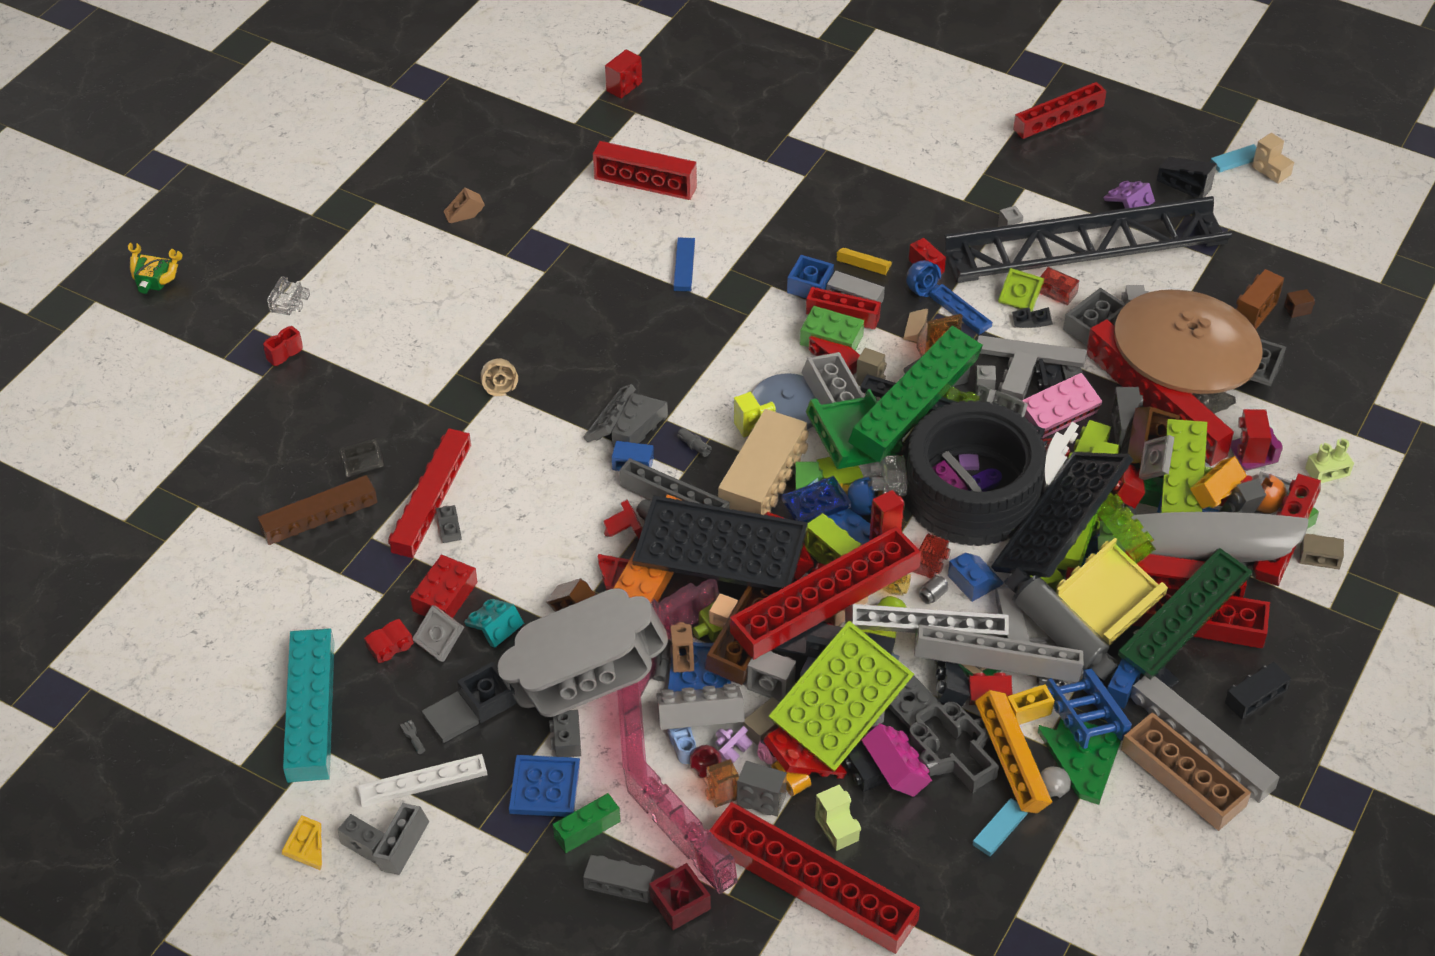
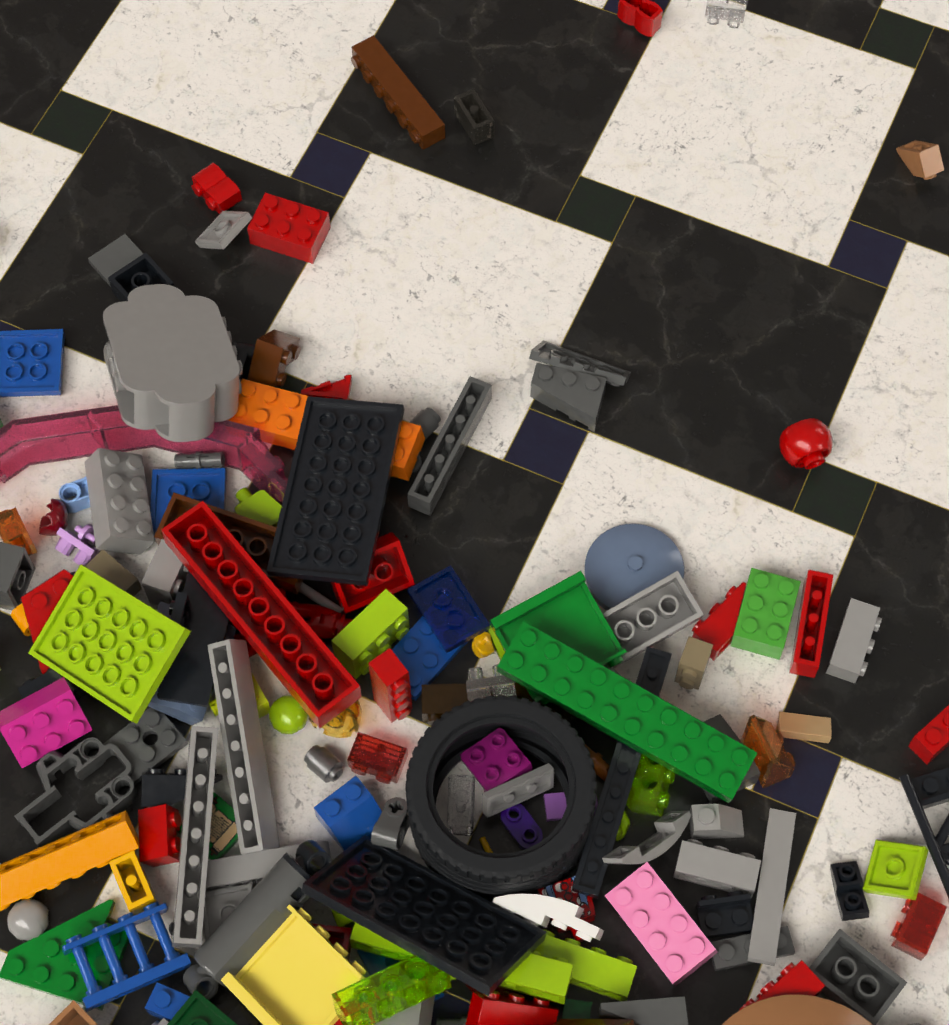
camera: 85 degrees right, 15 degrees up
teal brick [283,628,334,783] -> none
white tile [357,754,487,807] -> none
red brick [388,428,471,558] -> none
dark grey piece [399,720,425,754] -> none
dark grey slope [436,505,462,543] -> none
teal bracket [464,599,524,647] -> none
tan cylinder [480,358,518,396] -> none
dark grey brick [549,710,581,757] -> none
red piece [603,499,643,539] -> none
blue brick [612,441,654,471] -> none
medium nougat torso [671,622,694,673] -> none
blue tile [674,237,695,291] -> none
dark grey pin [677,428,712,457] -> none
light nougat panel [709,594,738,628] -> none
tan brick [718,409,809,515] -> none
neon yellow brick [734,392,776,438] -> none
blue brick [787,255,834,299] -> none
bright green slope [795,462,823,503] -> none
yellow slope [837,248,892,275] -> none
blue cylinder [844,476,876,516] -> none
blue cylinder [906,260,941,297] -> none
blue tile [929,284,993,335] -> none
none -> dark grey piece [371,797,410,850]
none -> red wheel [779,418,833,469]

